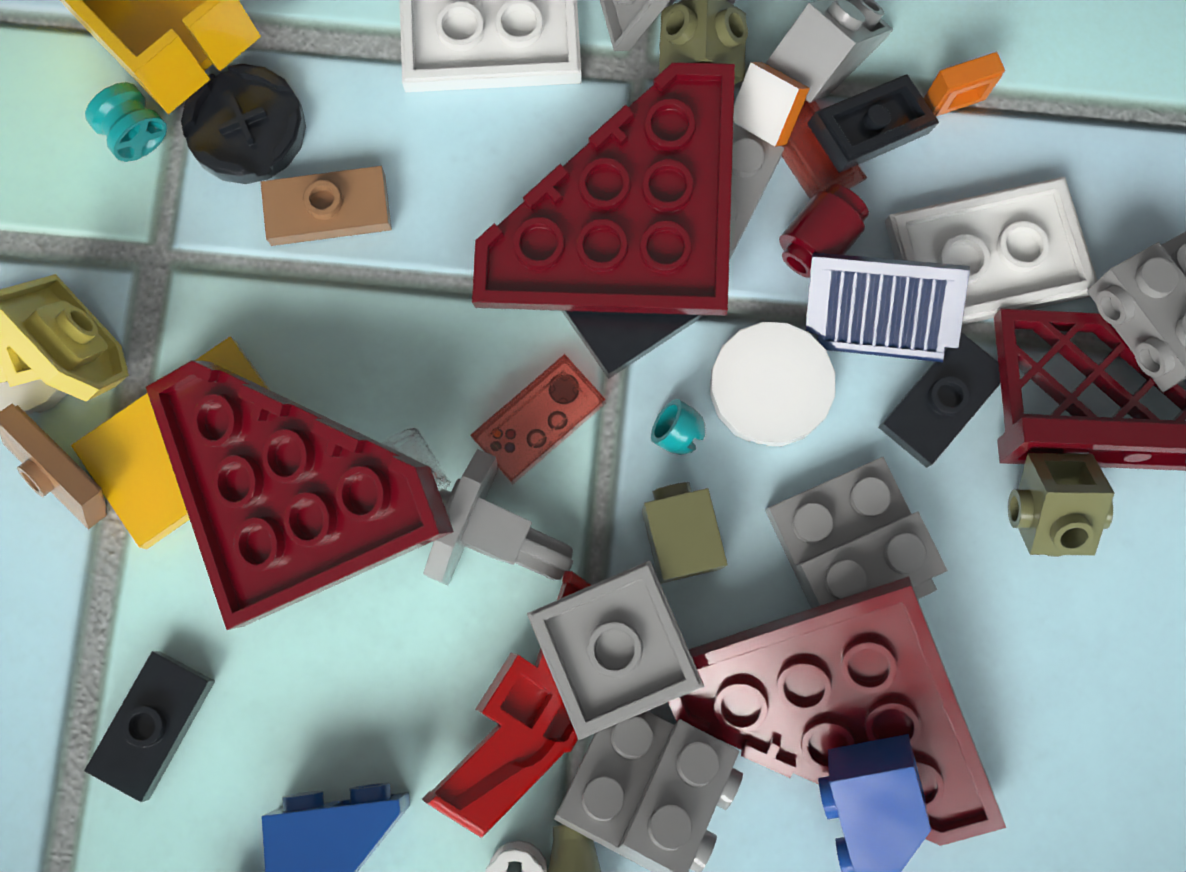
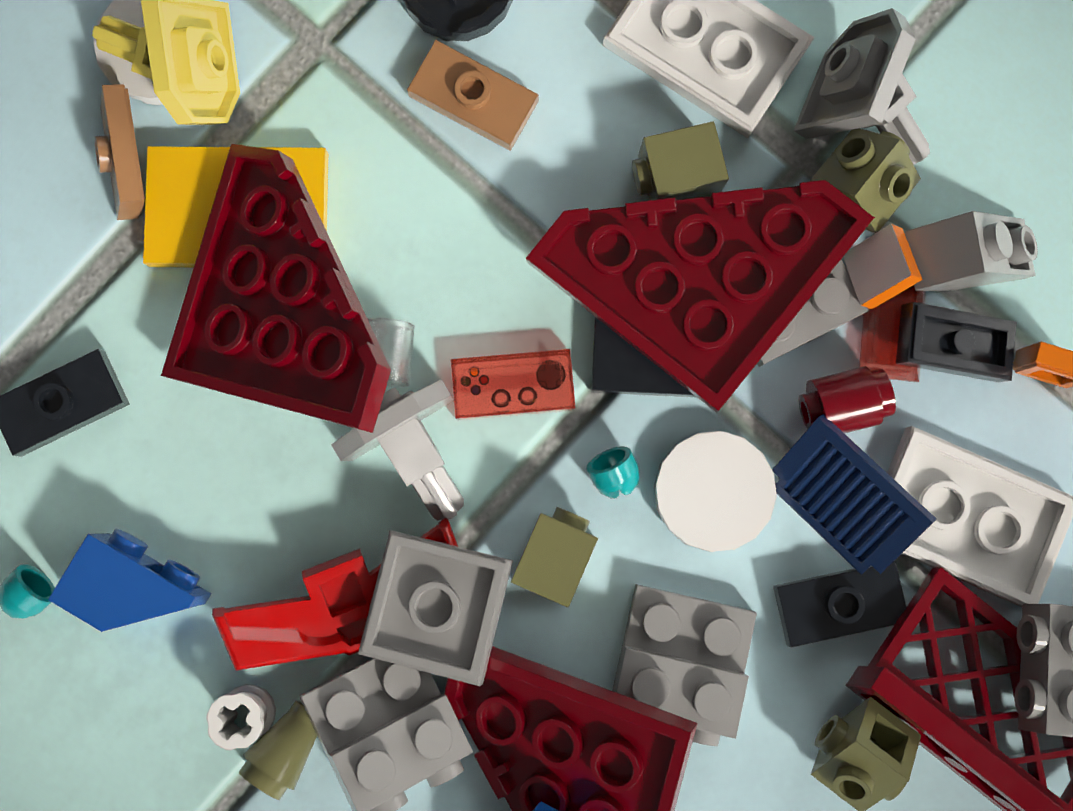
camera: 35 degrees right, 5 degrees up
none -> olive brick [632,121,729,201]

